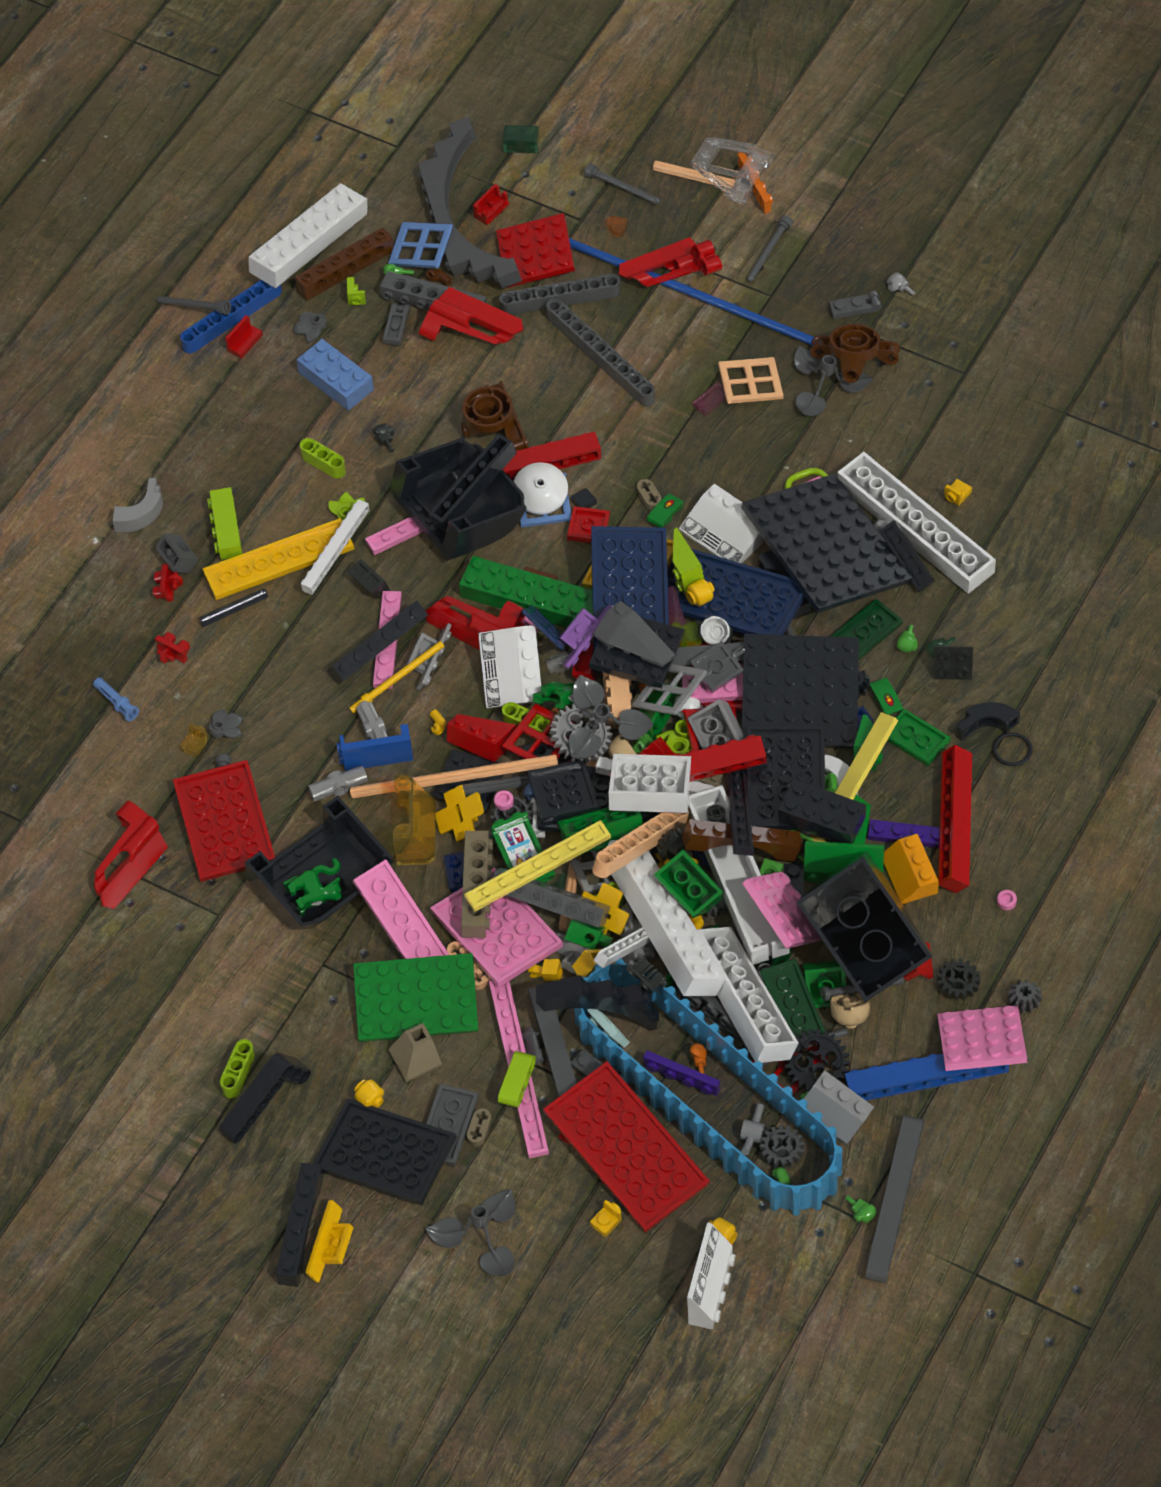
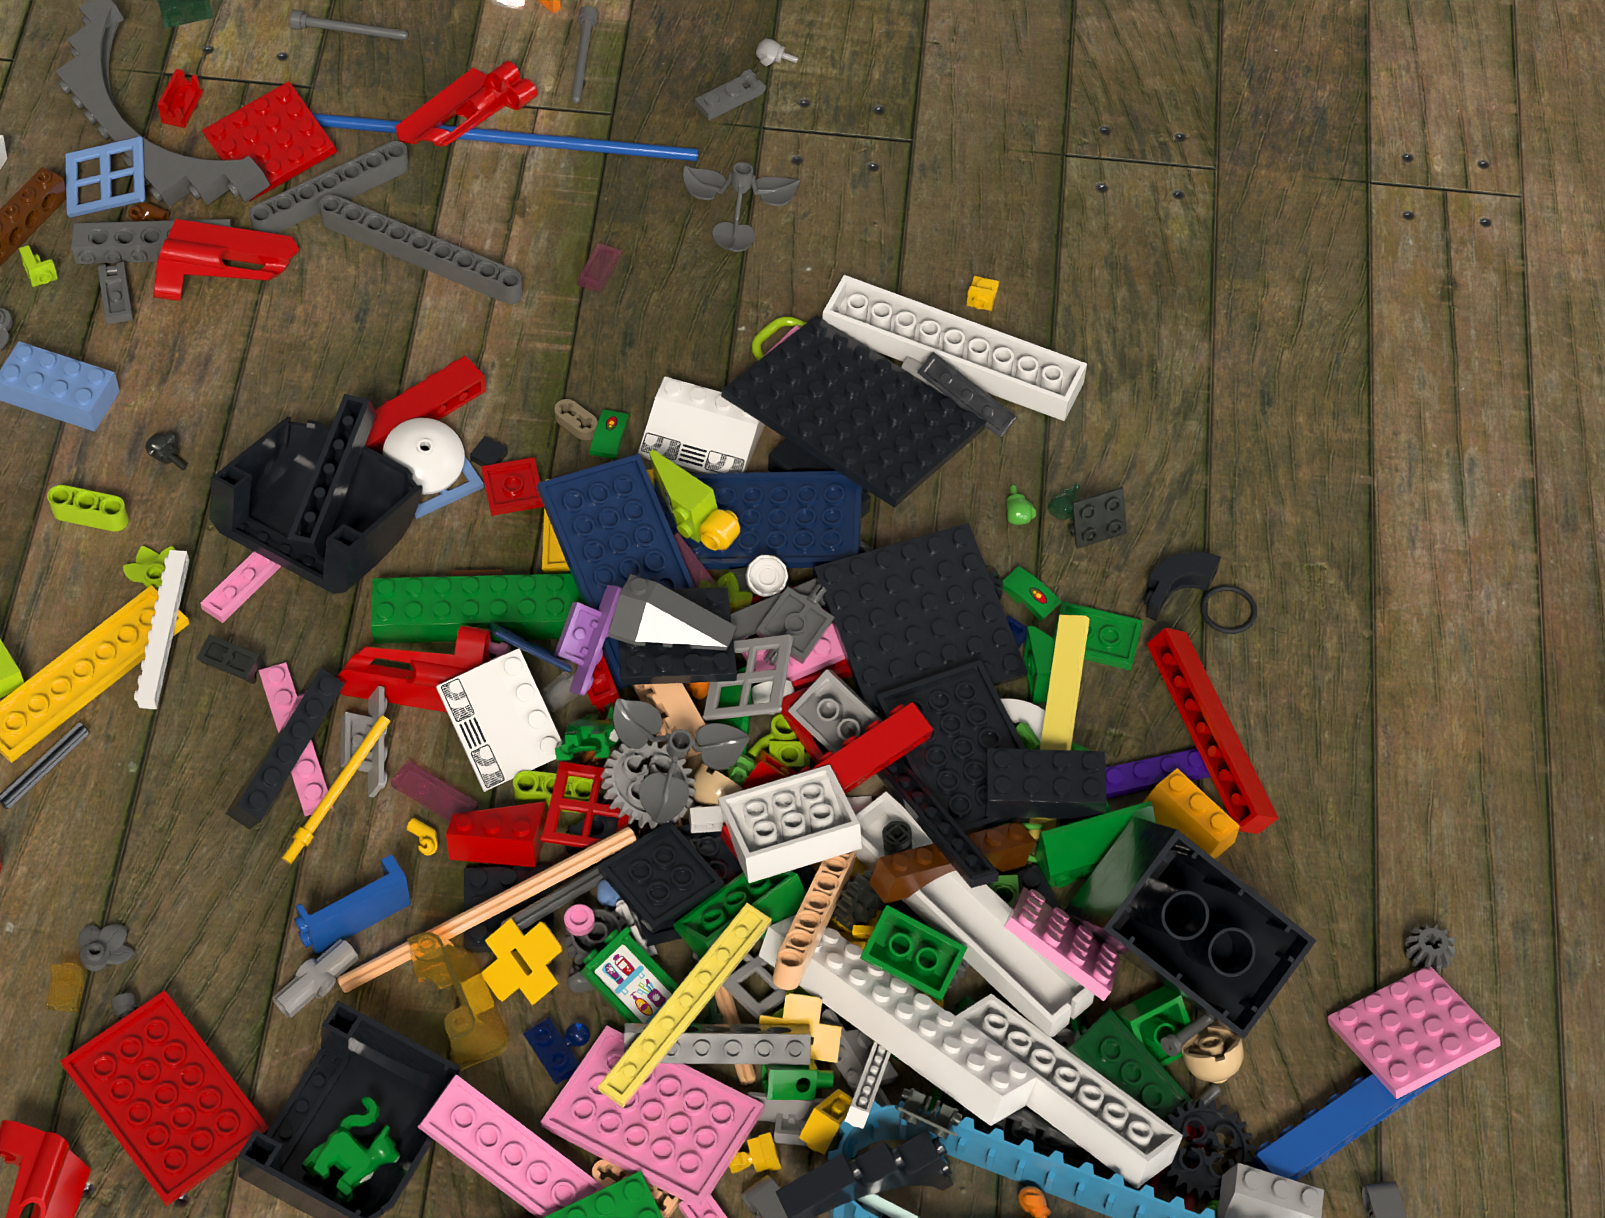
camera: 30 degrees left, 0 degrees up
light grey piece [356,701,388,739] -> none
bright green piece [383,263,414,275] -> none
reddish brown piece [461,381,529,450] -> none
dark tan brick [461,831,493,938] -> none
clear orange tile [607,216,628,236] -> none
light nougat window [718,357,784,404] -> none
reddish brown piece [811,324,900,383] -> none
dark green tile [830,599,903,660] -> none
pearl dark grey gear [937,958,981,1001] -> none
bright pink tile [997,890,1017,910] -> none
none -> clear pink tile [391,761,479,822]

